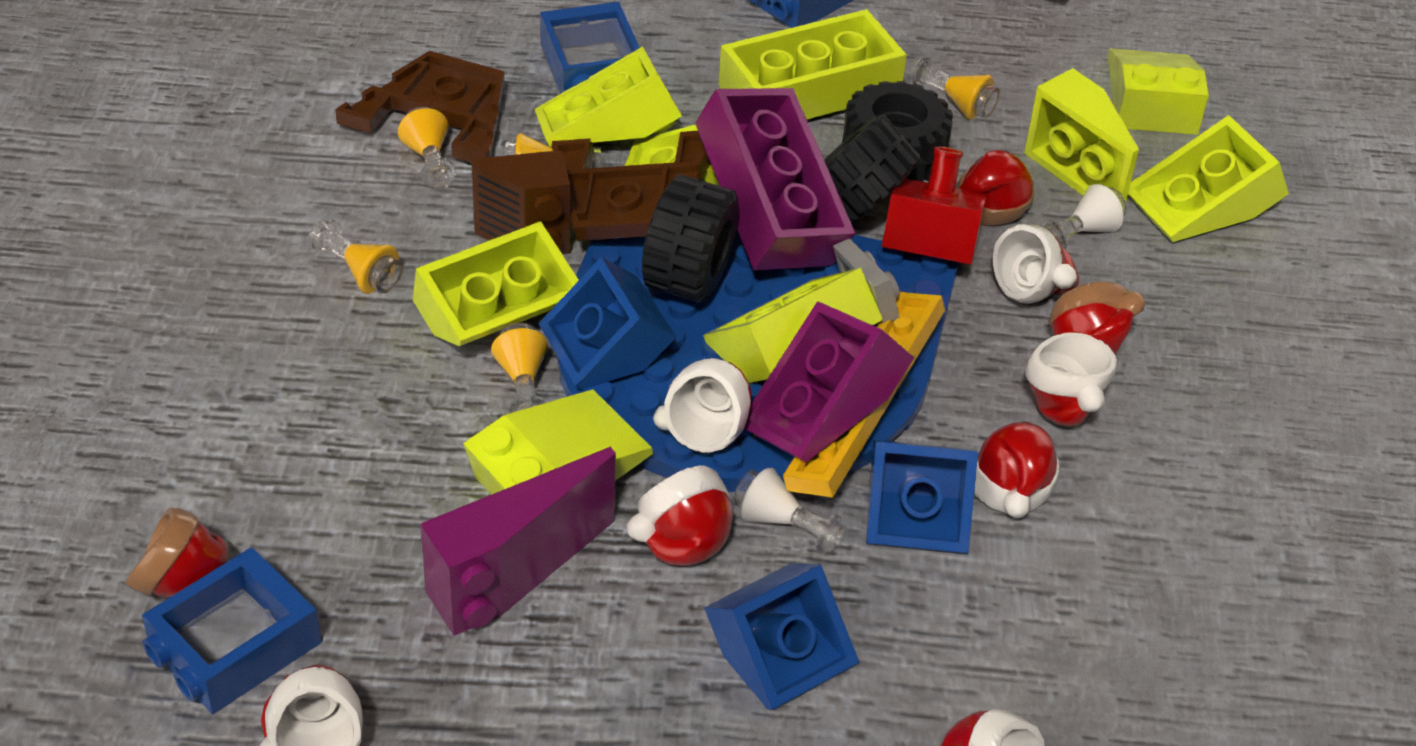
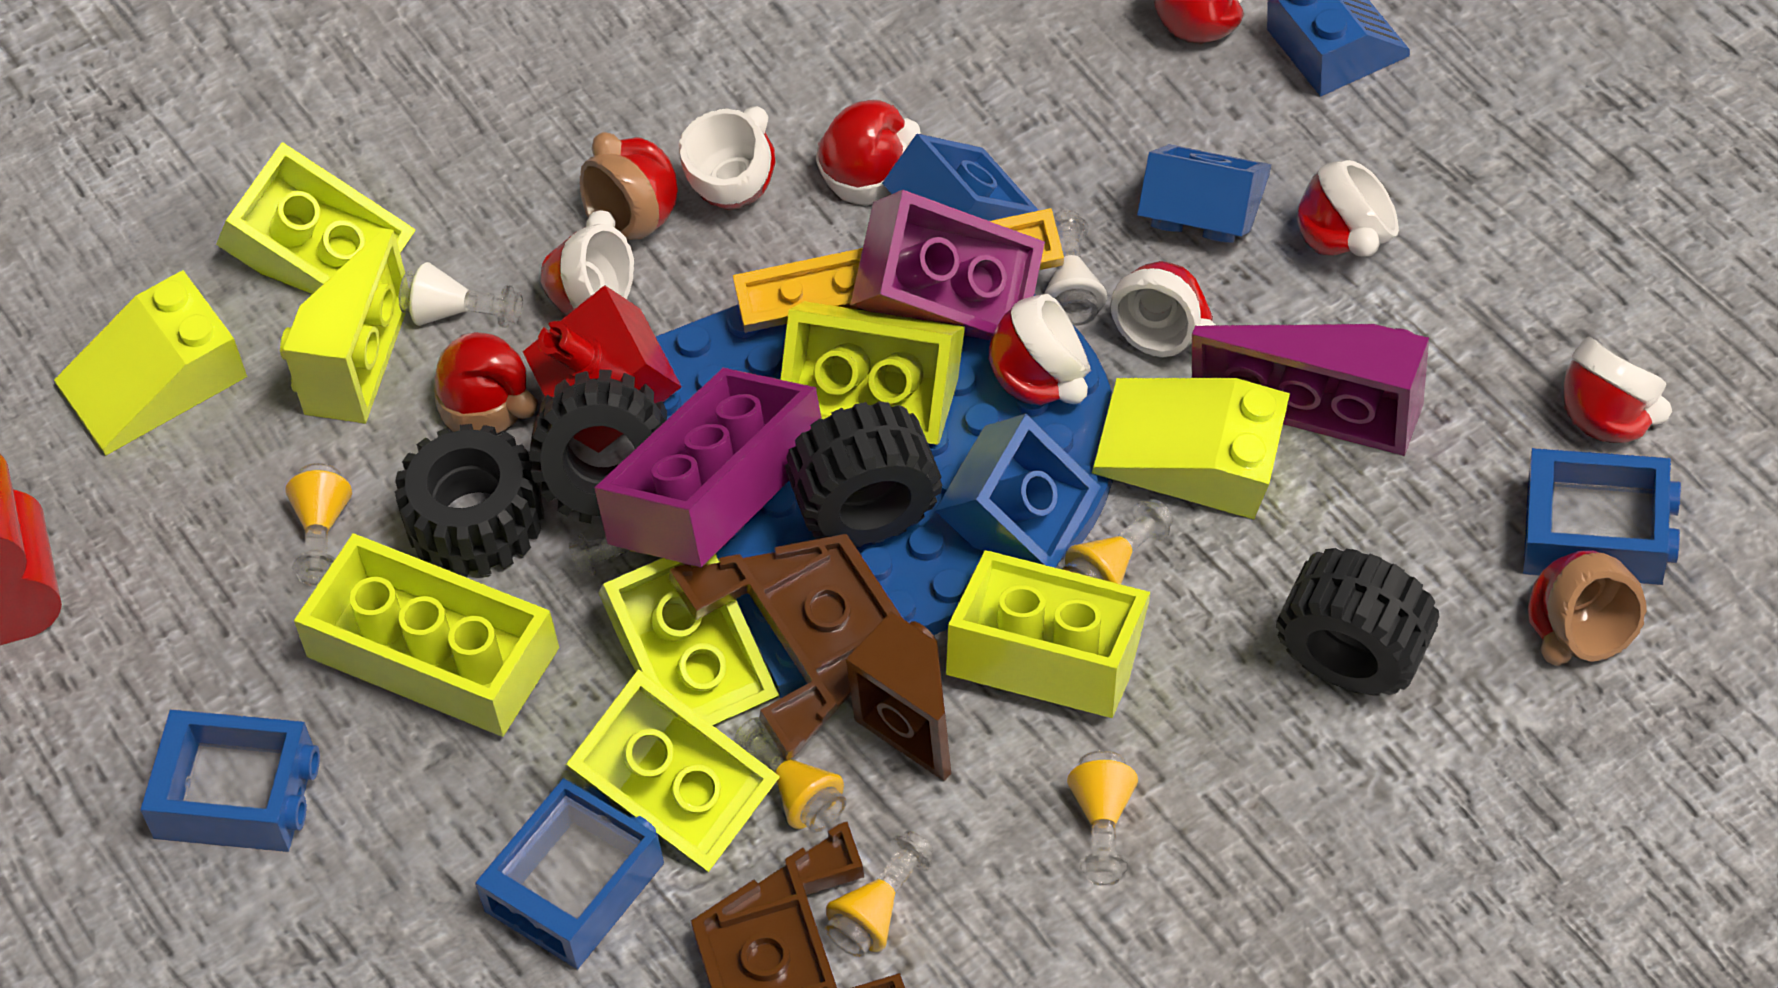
camera: 120 degrees left, 10 degrees up
light grey plate [833,238,900,323] -> none
none -> black tyre [1276,548,1440,696]
none -> white piece [1297,160,1399,257]

